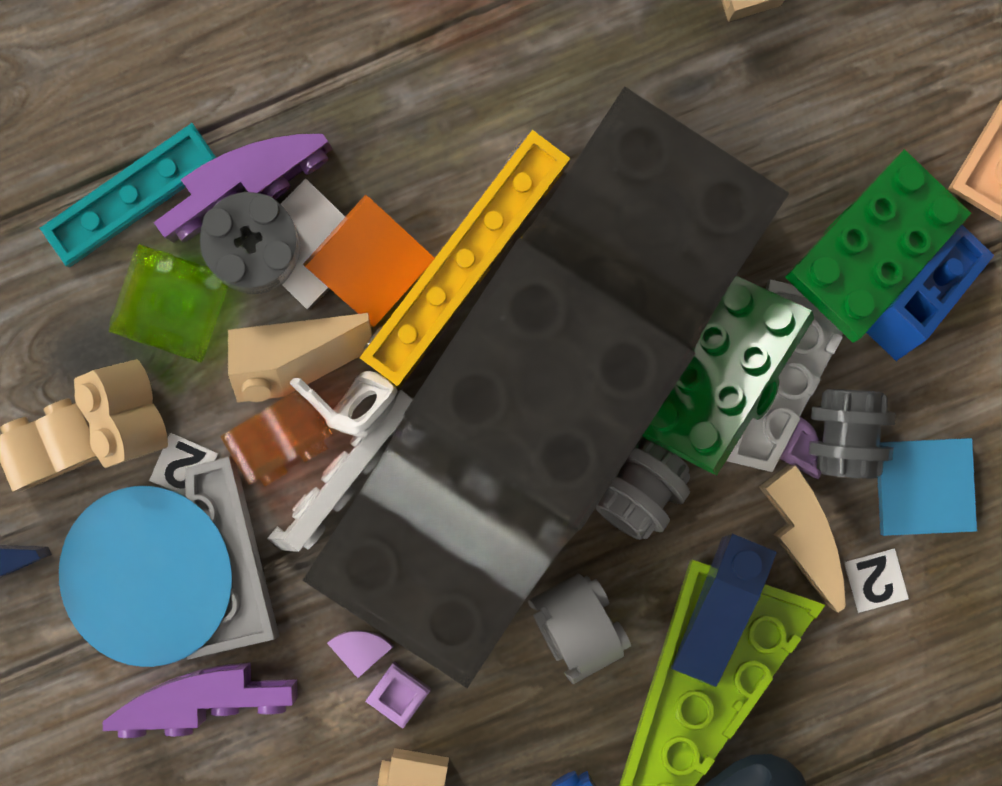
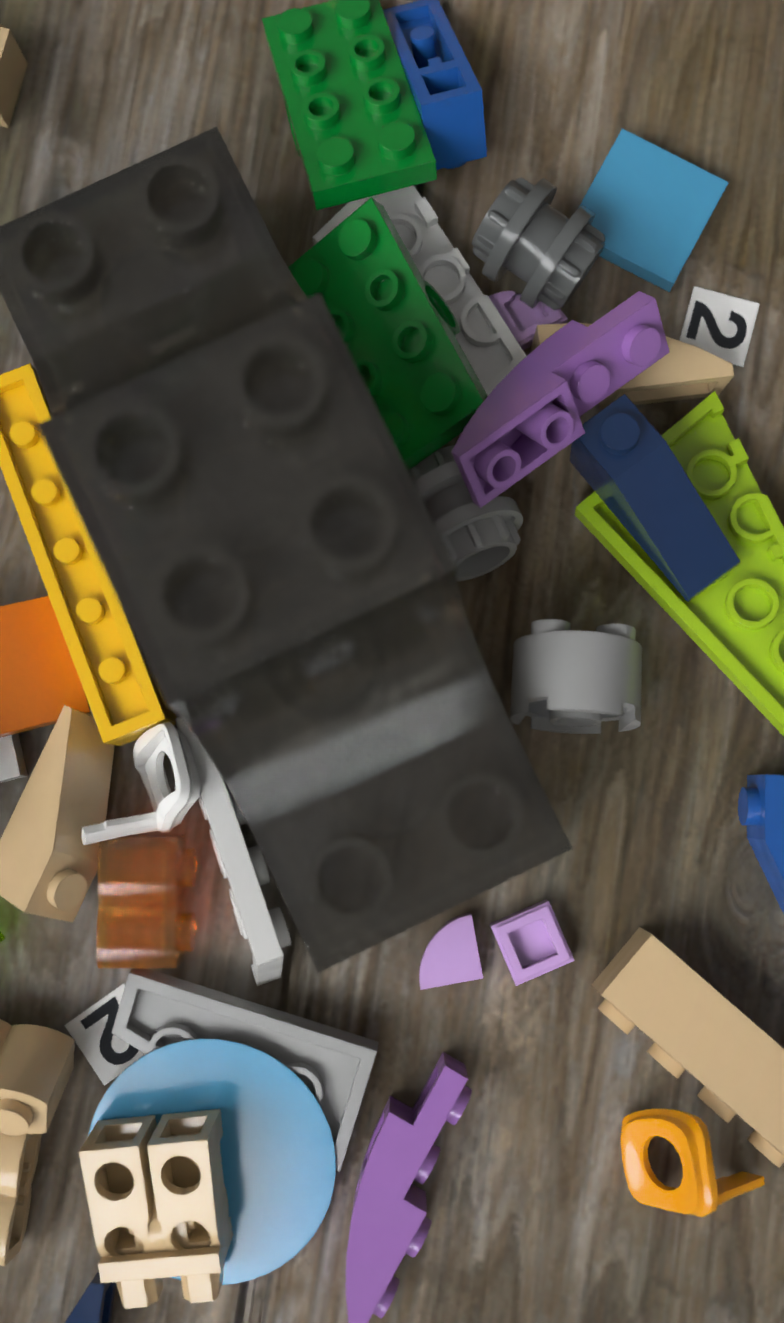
camera: 55 degrees left, 5 degrees down
none -> tan hips [79,1109,233,1309]
none -> medium lavender slope [451,291,670,508]

